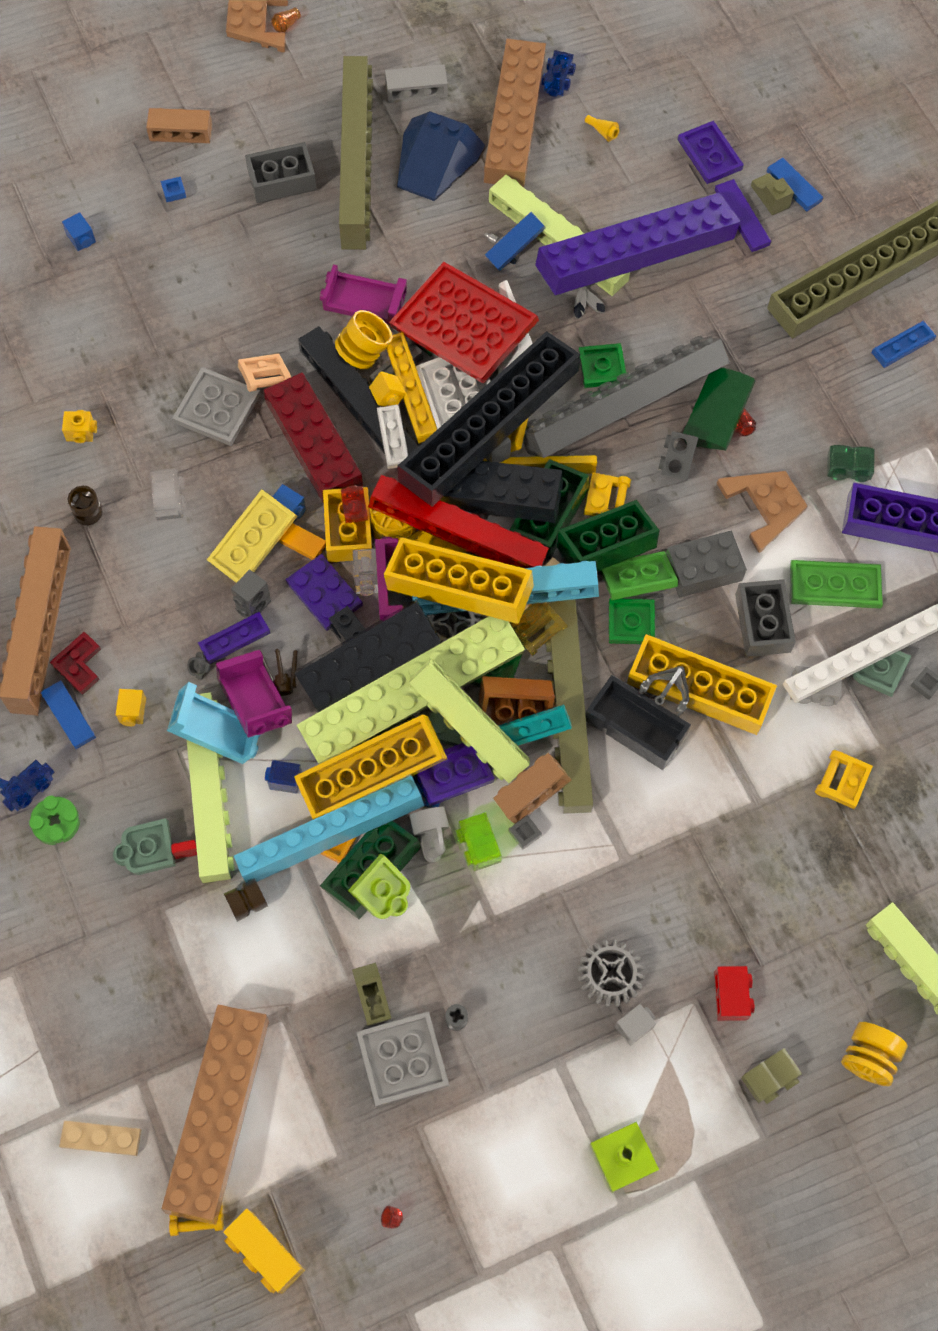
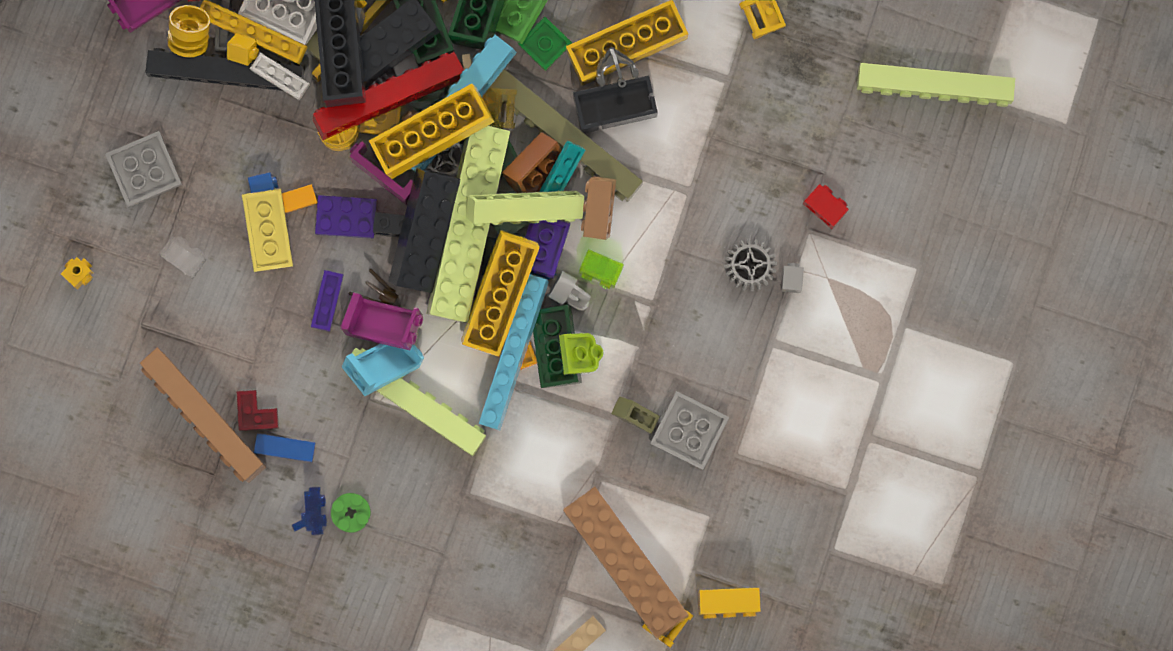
camera: 50 degrees left, 15 degrees up
dark brown wheel [67,485,103,526] -> none
sand green plate [113,818,176,875] -> none
yellow brick [115,689,146,727] -> none
red tile [171,840,197,859] -> none
dark grey plate [187,652,210,679] -> none
dark brown wheel [223,878,268,922] -> none
dark grey brick [231,569,271,617] -> none
light nougat plate [238,353,291,392] -> none
dark red brick [264,372,363,505] -> none
clear blue brick [265,760,302,794] -> none
yellow brick [323,487,373,562] -> none
clear red bracket [341,485,368,523] -> none
clear brick [353,549,378,596] -> none
clear red hinge [381,1206,403,1229] -> none
dark grey bush [445,1004,468,1031] -> none
dark grey plate [508,815,542,850] -> none
lime tile [590,1121,659,1192] -> none
olive brick [741,1048,802,1104] -> none
yellow wheel [841,1022,908,1086] -> none

